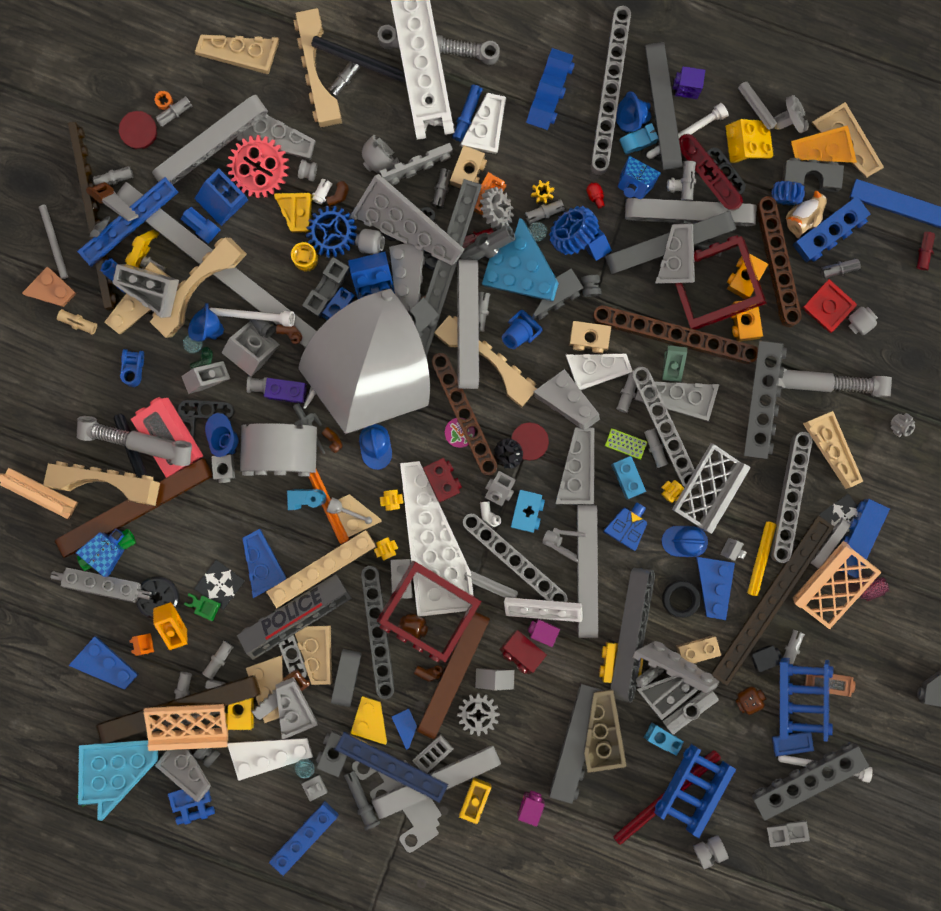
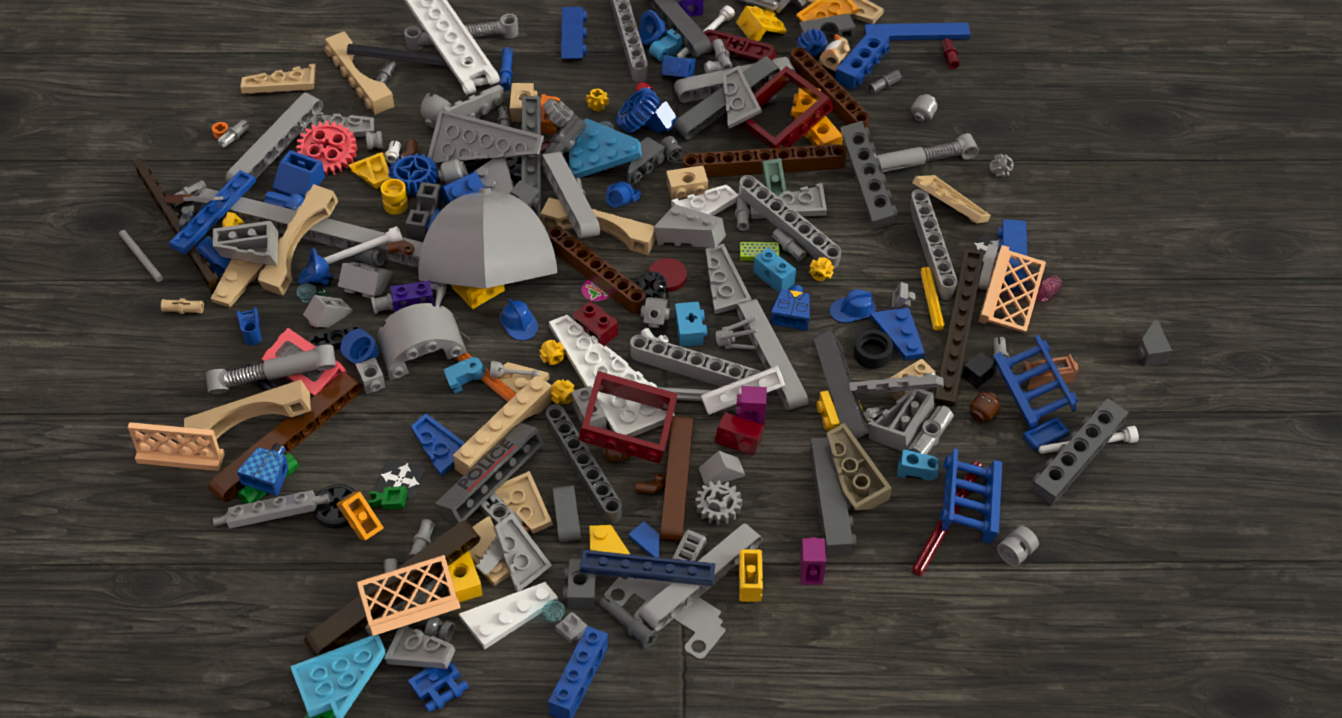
camera: 20 degrees left, 35 degrees down
nougat wing [22,266,76,307] -> none
blue wing [69,636,139,690] -> none
dark red tile [119,111,157,149] -> none
orange tile [129,633,154,656] -> none
reddish brown arm [321,427,343,453] -> none
white wing [460,93,506,154] -> none
light grey pin [525,199,565,224] -> none
light grey fence [672,443,750,534] -> none
light grey slope [767,820,810,847] -> none
red plate [802,279,857,333] -> none

